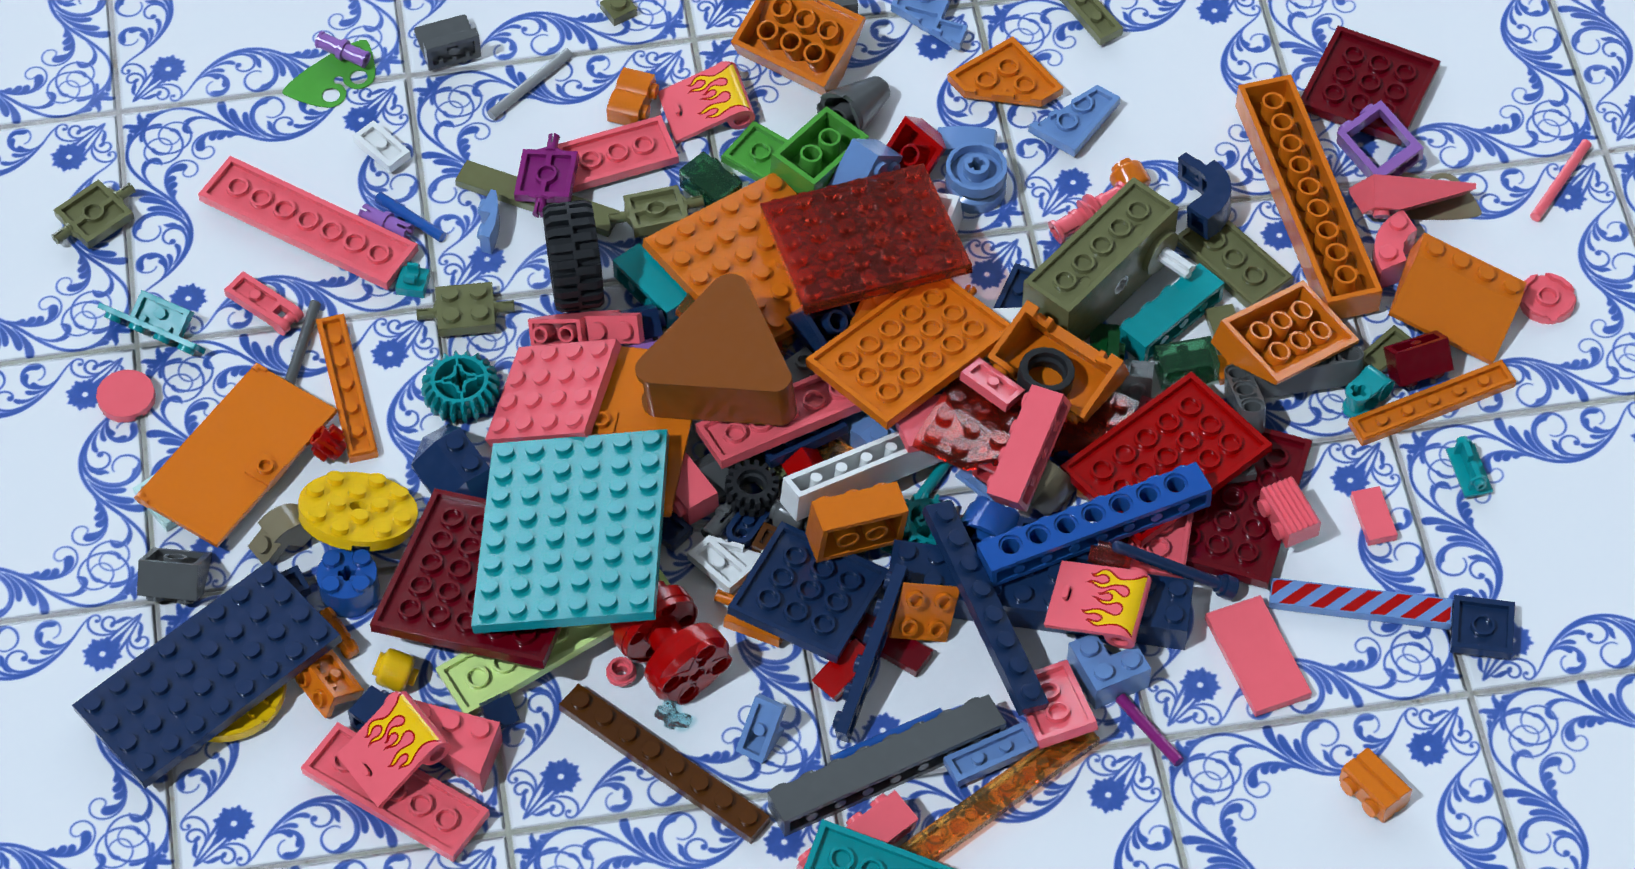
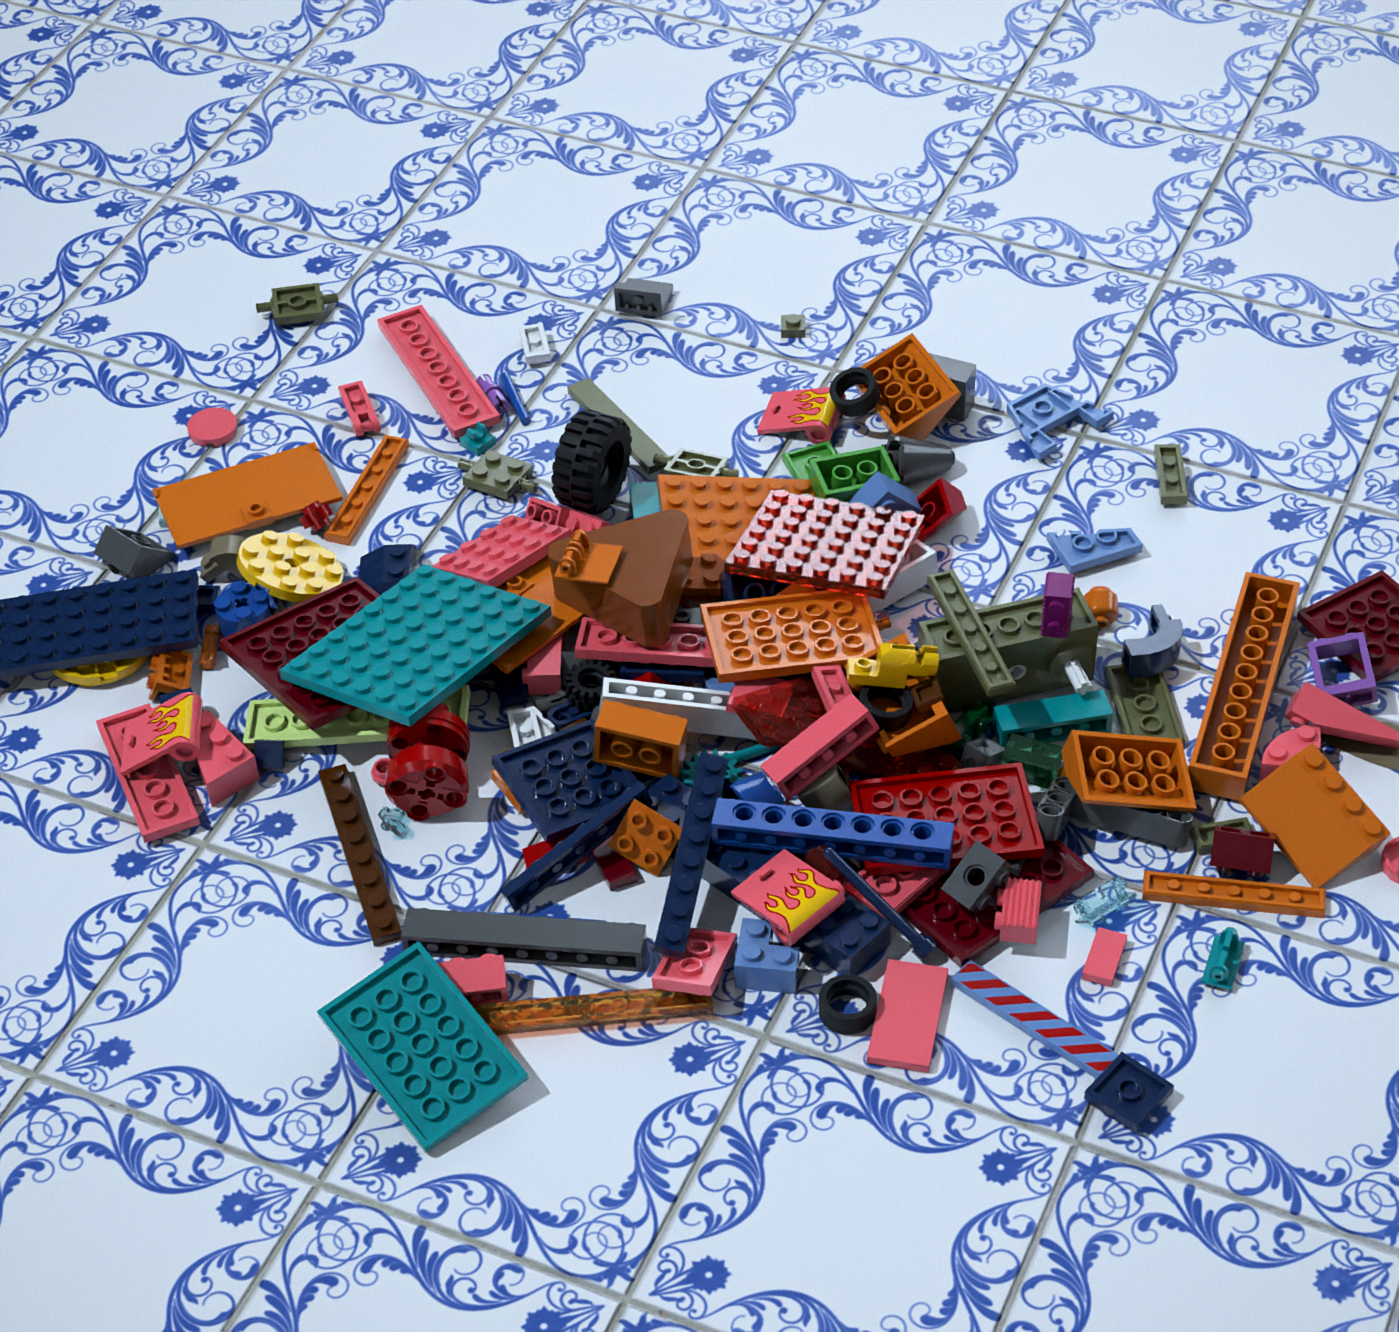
camera: 35 degrees right, 10 degrees down
bracket [97,290,206,356] -> none
bright green piece [282,40,375,108] -> none
dark grey bar [285,300,321,385] -> none
medium lavender pin [314,31,371,68] -> none
yellow head [372,648,419,692] -> none
teal gear [421,350,500,424] -> none
medium blue slope [477,189,500,254] -> none
light grey bar [487,48,573,120] -> none
magenta plate [514,133,579,218] -> none
coral plate [558,115,679,193] -> none
orange brick [606,67,659,125] -> none
clear green brick [679,151,743,207] -> none
medium blue slope [735,693,787,764] -> none
medium blue slope [937,126,997,156] -> none
medium blue plate [943,721,1040,788] -> none
medium blue wheel [945,142,1007,214] -> none
orange plate [947,36,1064,107] -> none
magenta bar [1115,693,1184,766] -> none
orange brick [1339,748,1412,823] -> none
teal piece [1342,365,1395,418] -> none
none -> orange hinge [554,529,623,584]
none -> black tyre [819,974,877,1035]
none -> black tyre [829,367,881,417]
none -> yellow plate [846,643,939,689]
none -> reddish brown tile [910,676,946,714]
none -> olive tile [927,569,1016,697]
none -> dark grey brick [941,840,1011,914]
none -> magenta brick [1041,572,1075,639]
none -> clear light blue hinge [1073,877,1137,926]

